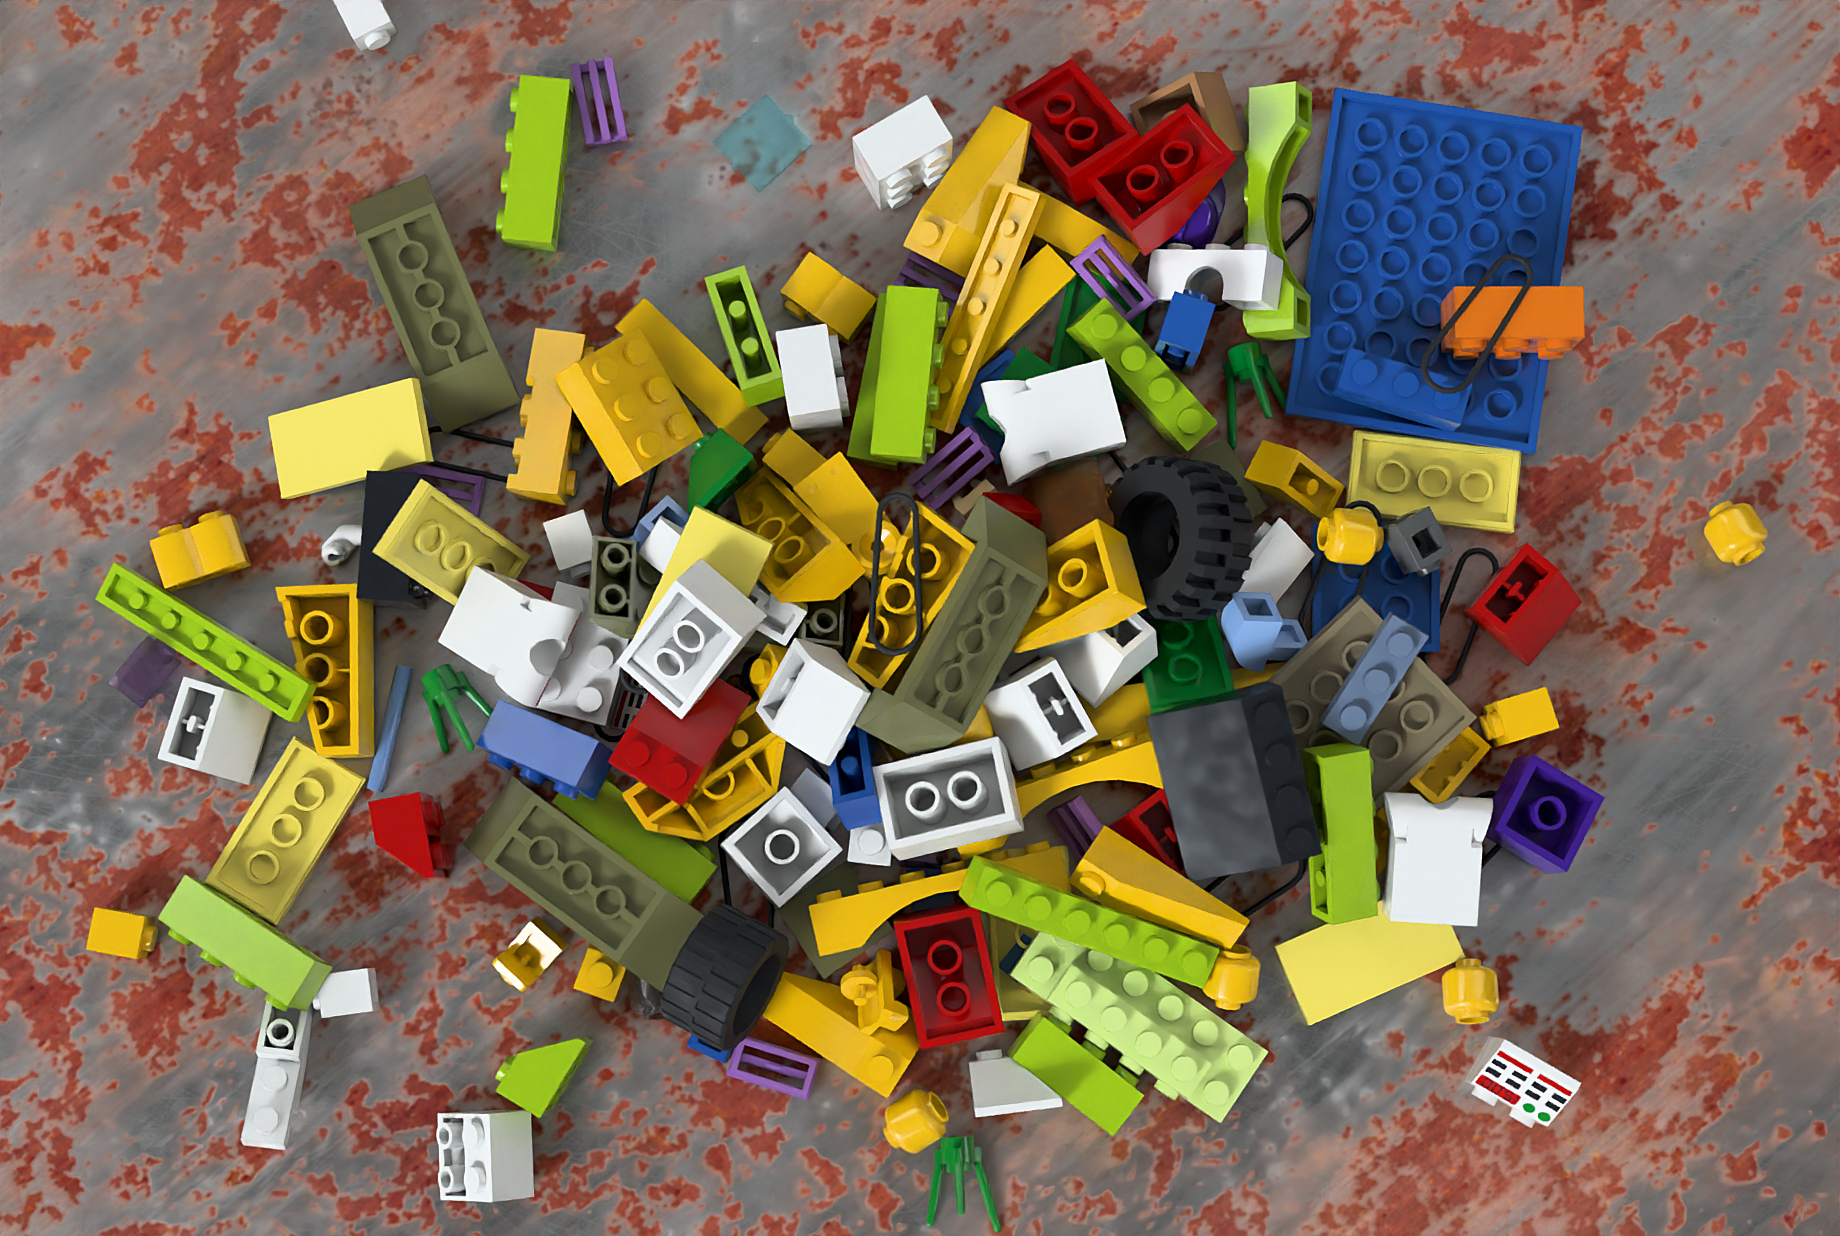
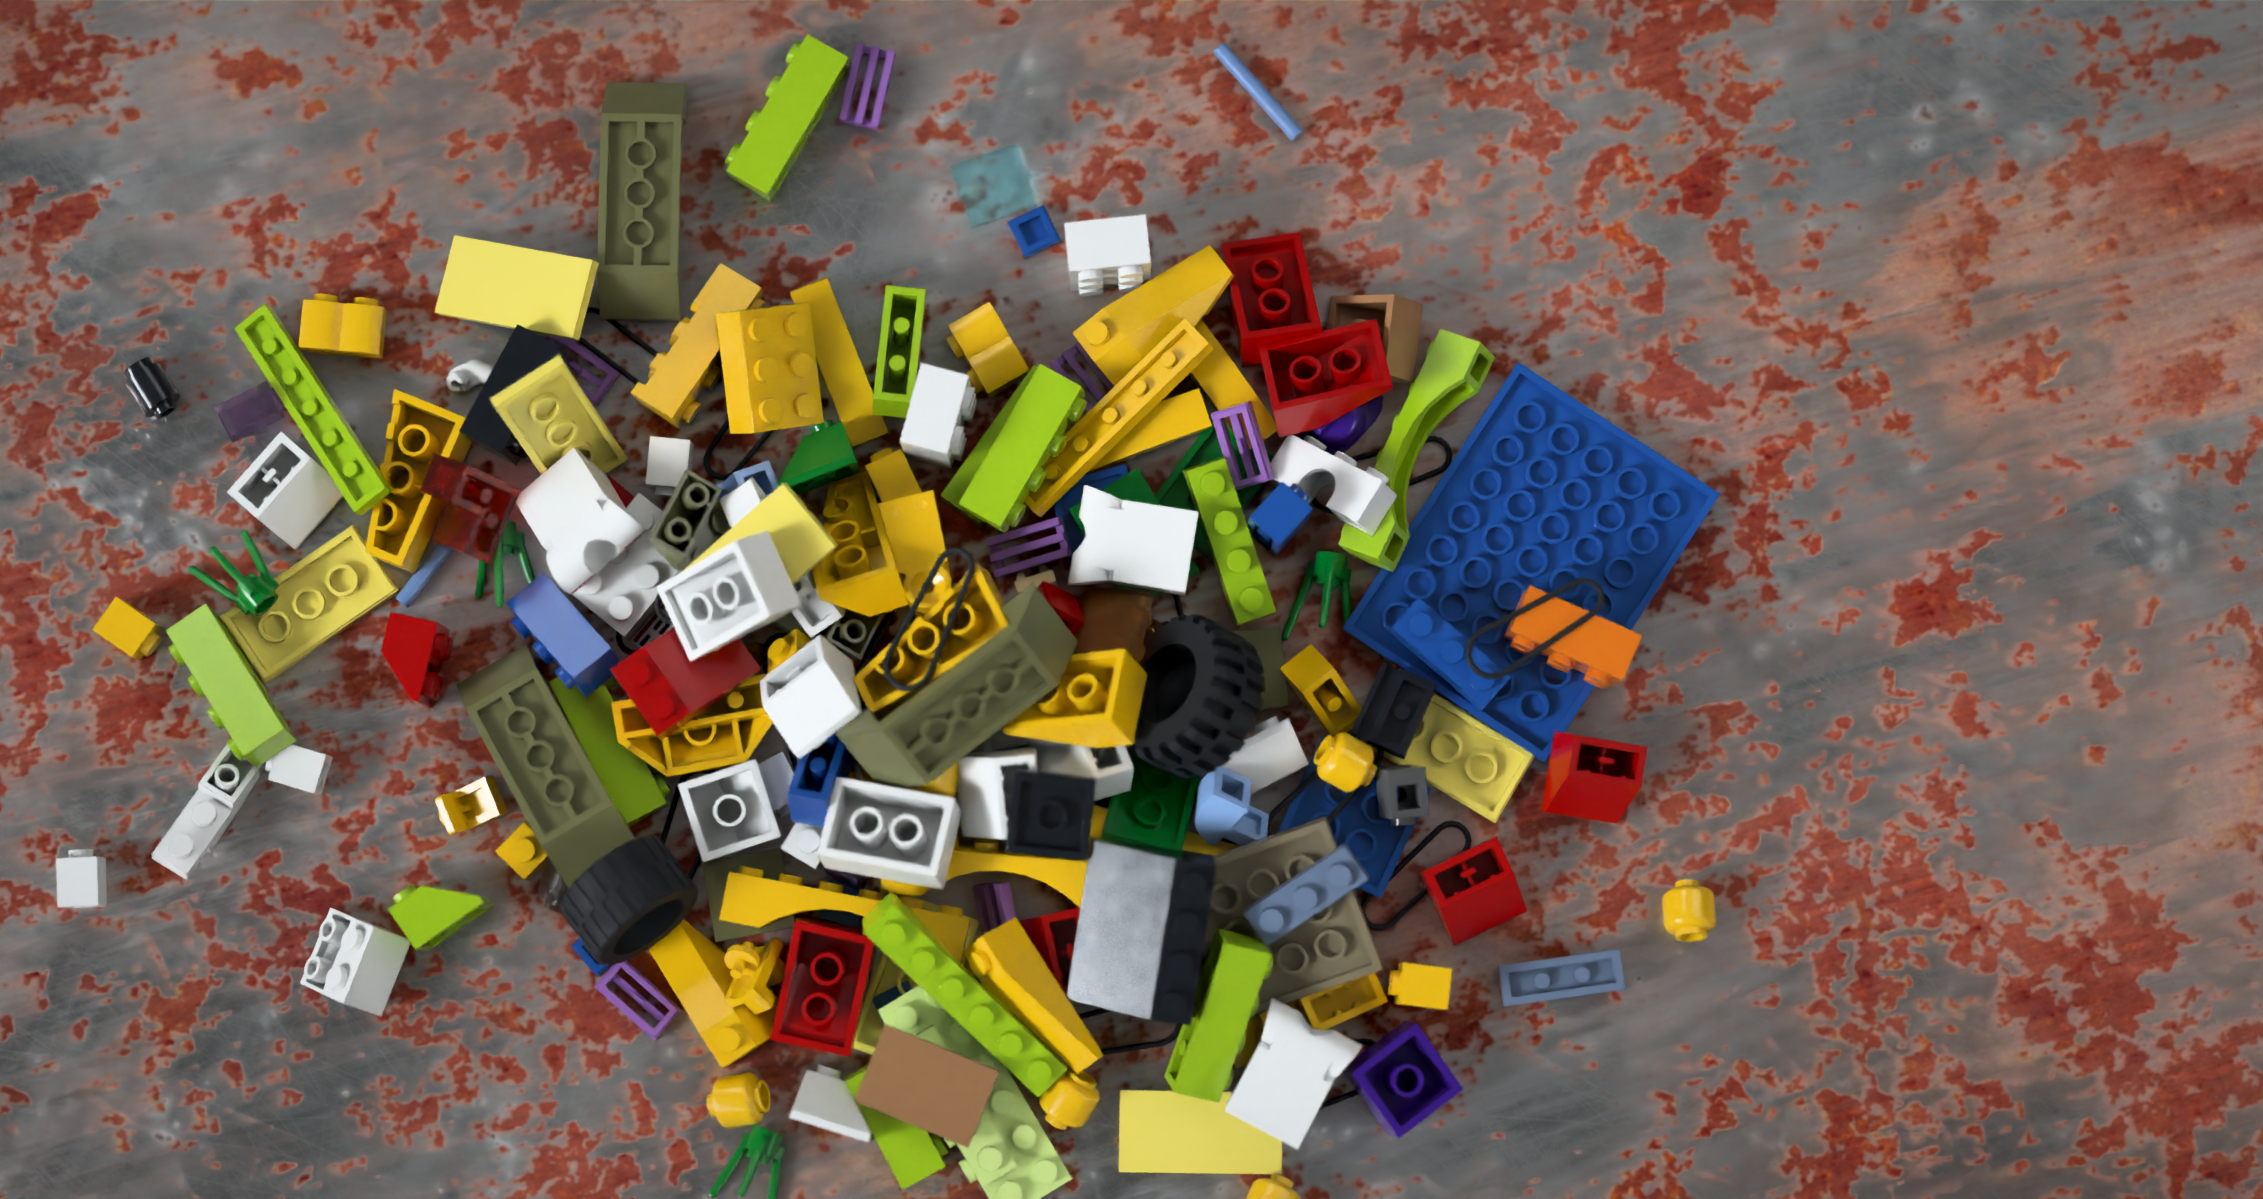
camera: 20 degrees right, 0 degrees up
none -> white brick [56,849,107,908]
none -> black brick [123,357,180,419]
none -> green plant [189,530,279,616]
none -> clear red brick [419,453,521,564]
none -> medium nougat tile [854,1024,1000,1148]
none -> black tile [1005,769,1096,861]
none -> blue tile [1008,205,1061,259]
none -> black plate [1350,661,1437,760]
none -> sand blue plate [1498,949,1625,1006]
none -> red slope [1541,731,1648,824]

